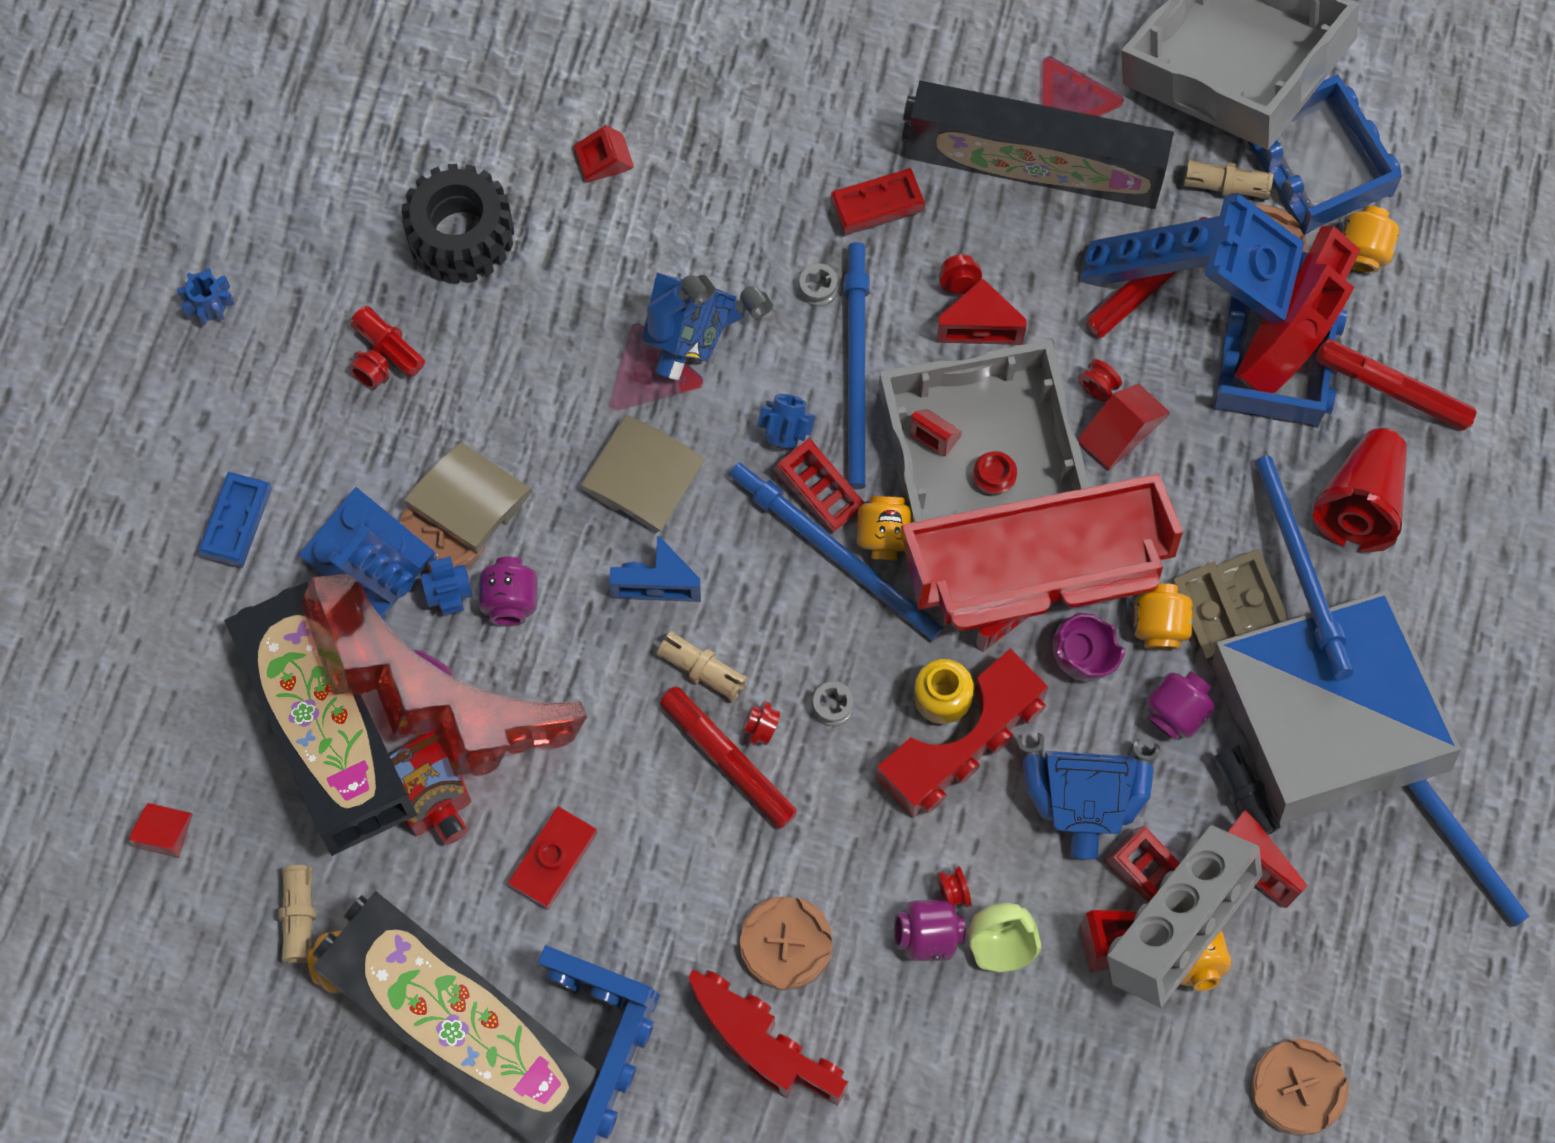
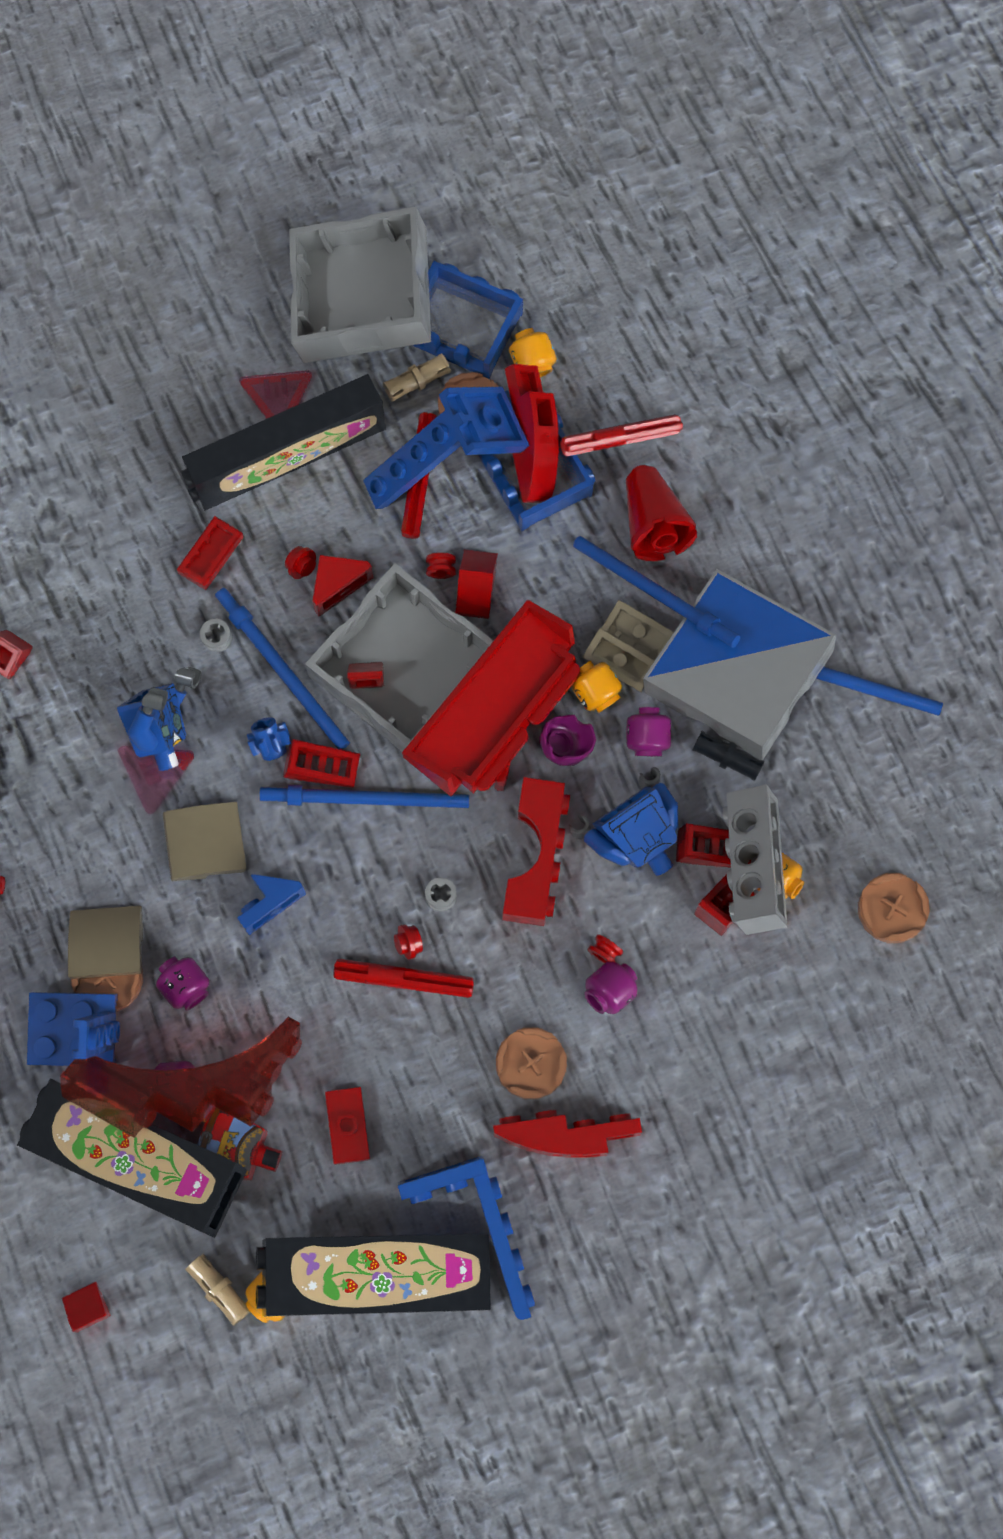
camera: 40 degrees left, 5 degrees up
blue gear [421,556,473,615] -> none
tan pin [657,631,748,702] -> none
light orange head [857,496,913,560] -> none
yellow head [913,659,974,724] -> none
yellowish green hair [967,903,1041,973] -> none
red plate [973,451,1018,495] -> none
red slope [1227,810,1307,908] -> none

